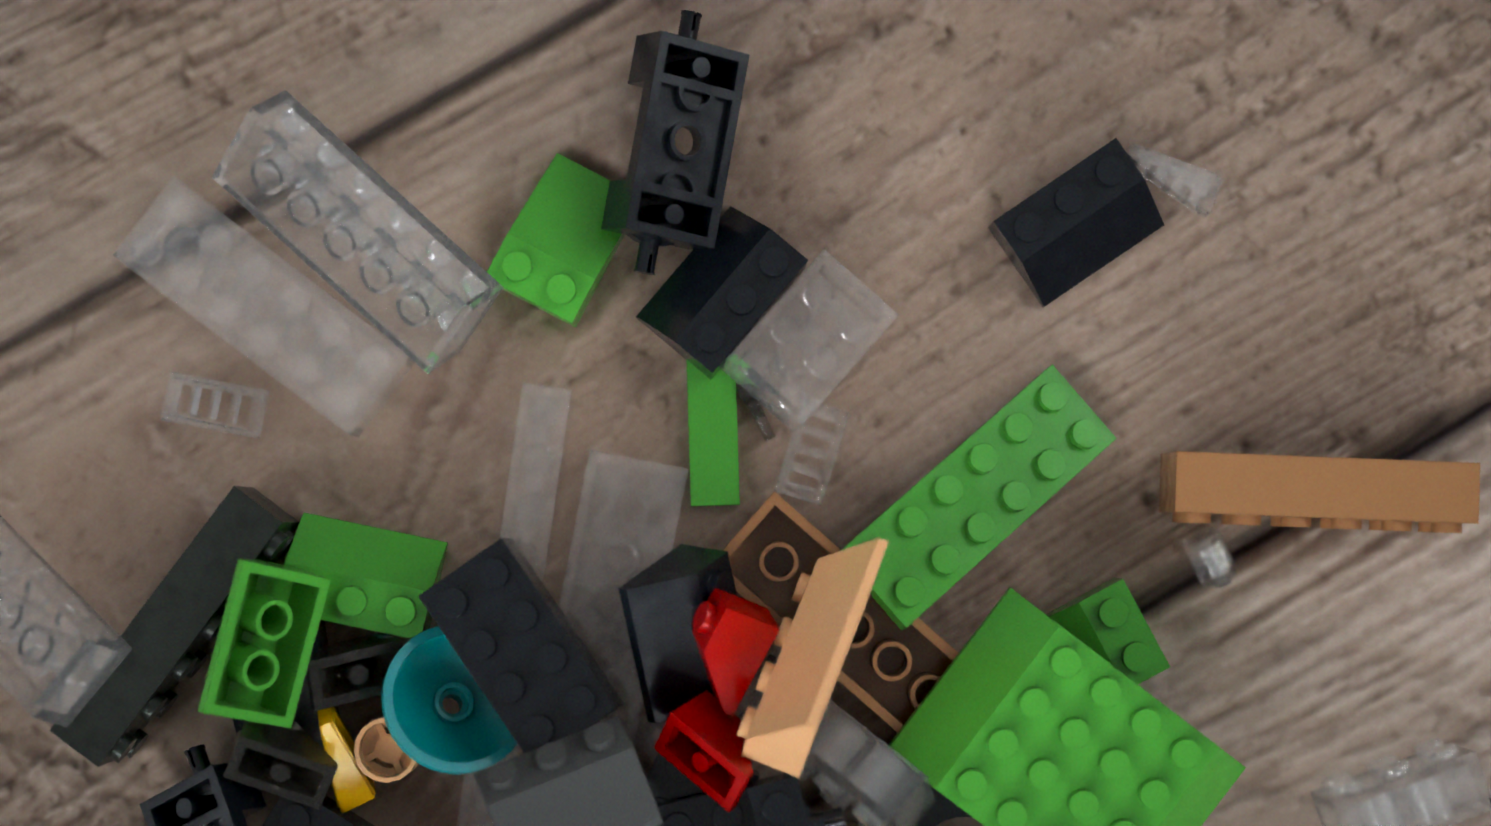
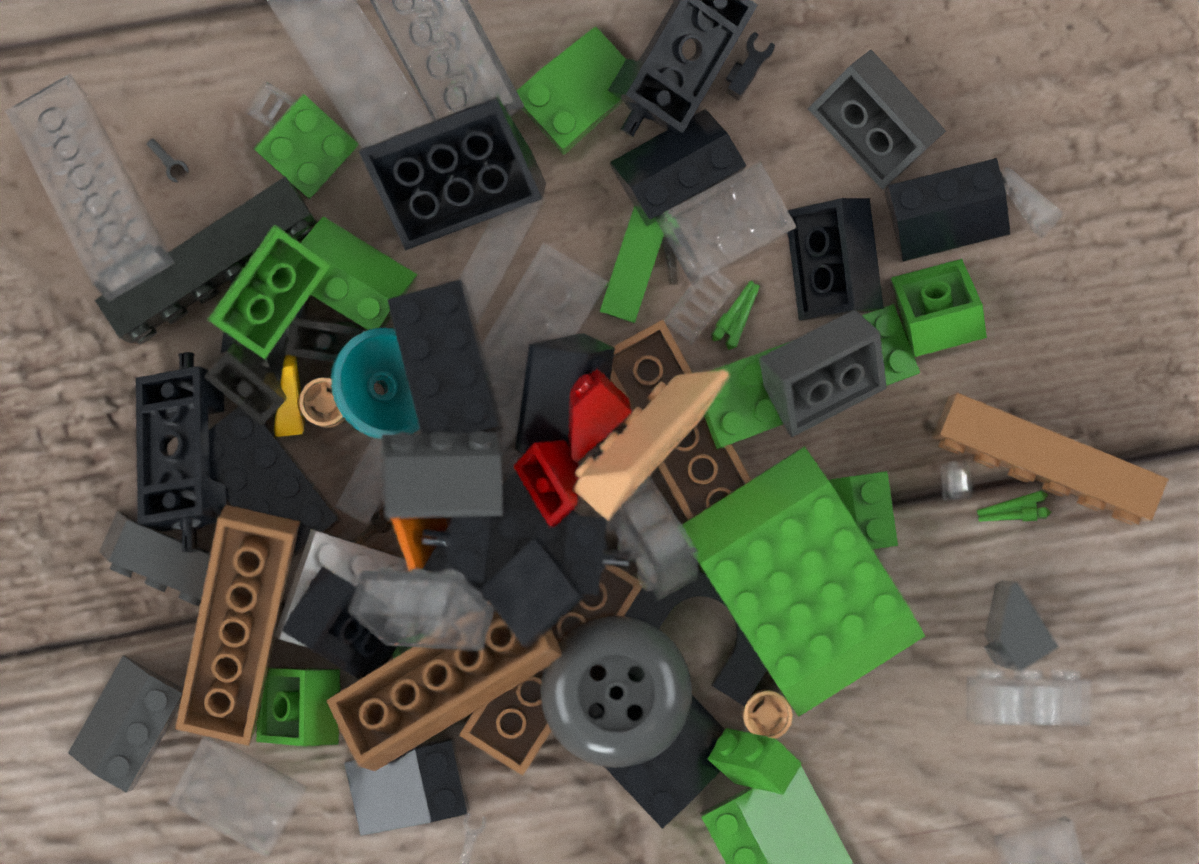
camera: 25 degrees right, 0 degrees up
none -> dark grey hand [147,138,189,183]
none -> bright green plate [253,93,359,199]
none -> black slope [359,96,546,251]
none -> bright green piece [711,281,760,350]
none -> black plate [725,32,775,101]
none -> dark grey slope [759,309,887,437]
none -> black slope [785,198,884,321]
none -> dark grey slope [808,49,946,190]
none -> bright green slope [891,259,987,357]
none -> bright green piece [977,490,1052,522]
none -> dark grey slope [984,581,1058,672]

